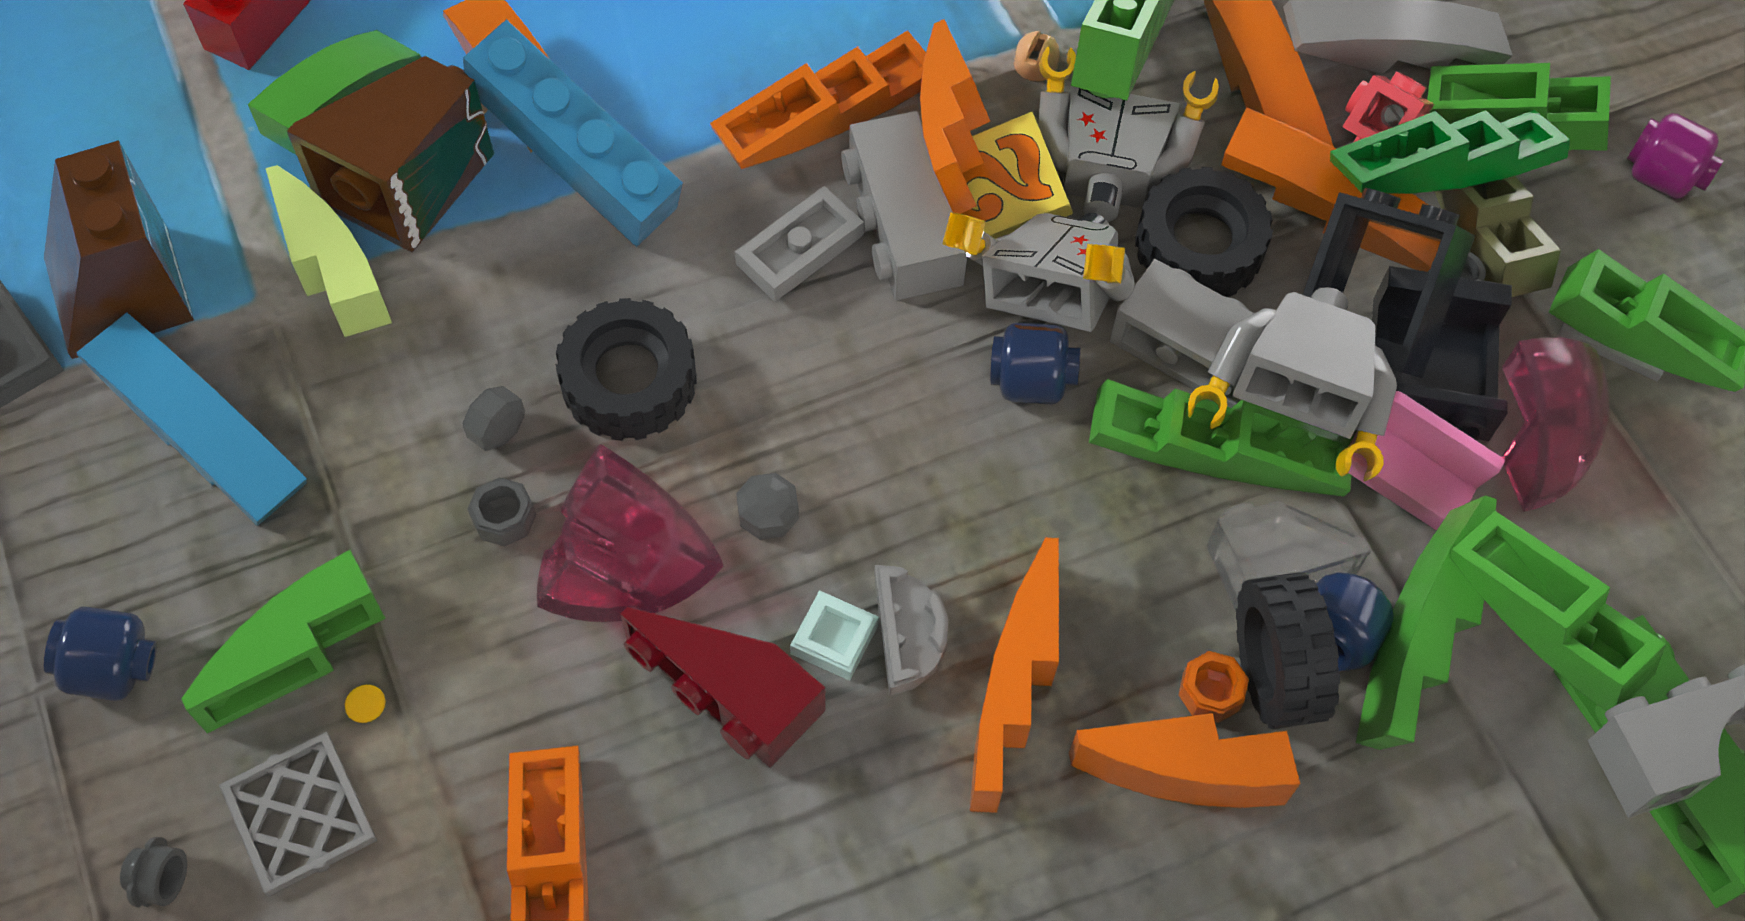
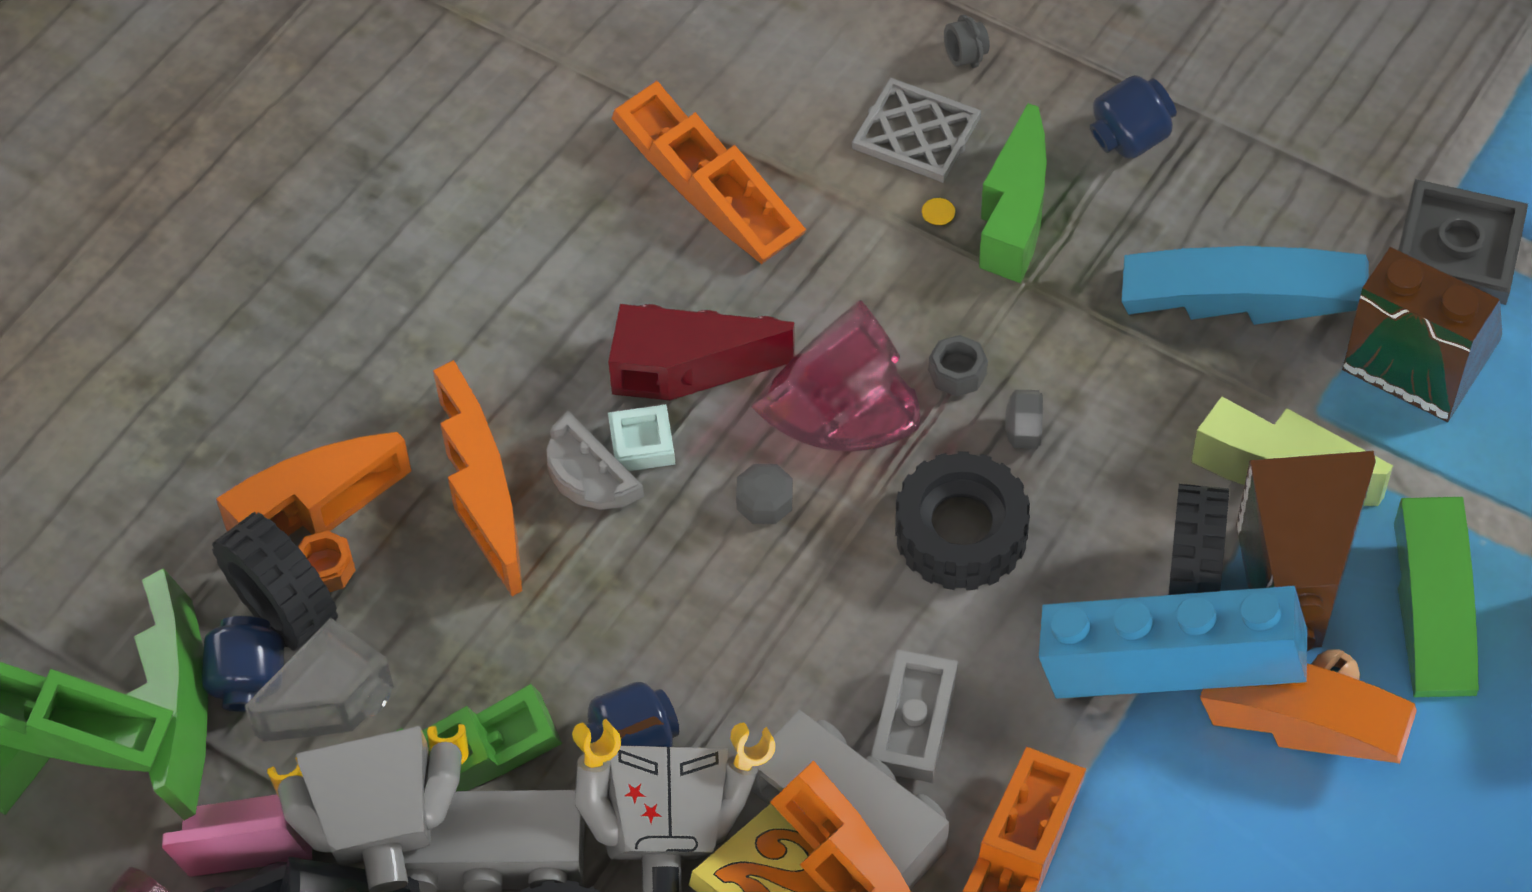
camera: 150 degrees right, 5 degrees down
none -> black tyre [1168,484,1229,595]

